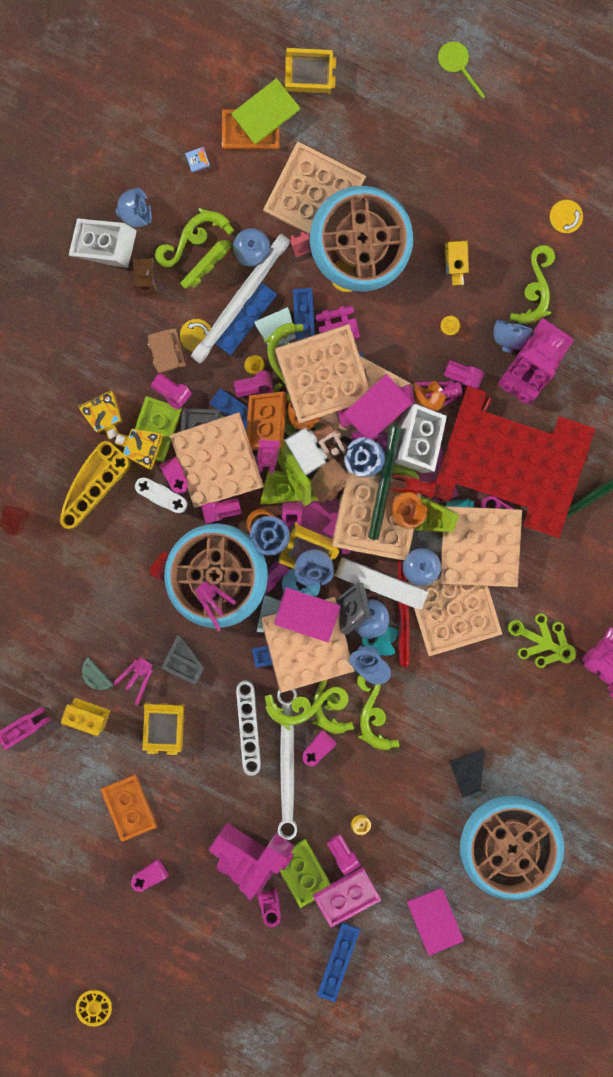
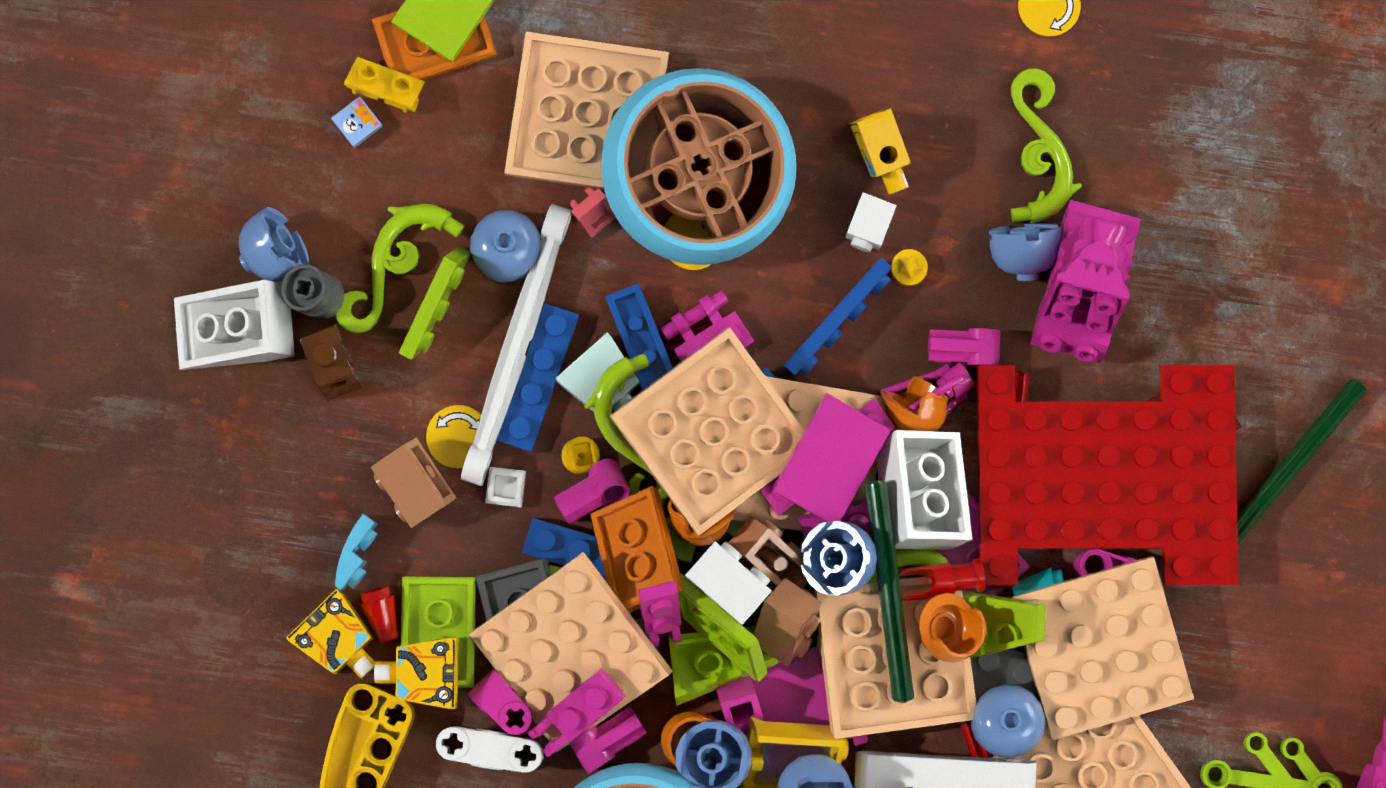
camera: 20 degrees left, 5 degrees down
dark pink piece [151,373,191,409] -> none
none -> dark grey wheel [281,264,344,320]
none -> medium azure slope [335,514,378,591]
none -> yellow hinge [344,57,425,113]
none -> red cone [359,586,399,643]
none -> white tile [485,467,526,508]
none -> dark pink hinge [527,668,626,757]
none -> blue plate [783,257,892,378]
none -> white brick [845,192,897,253]

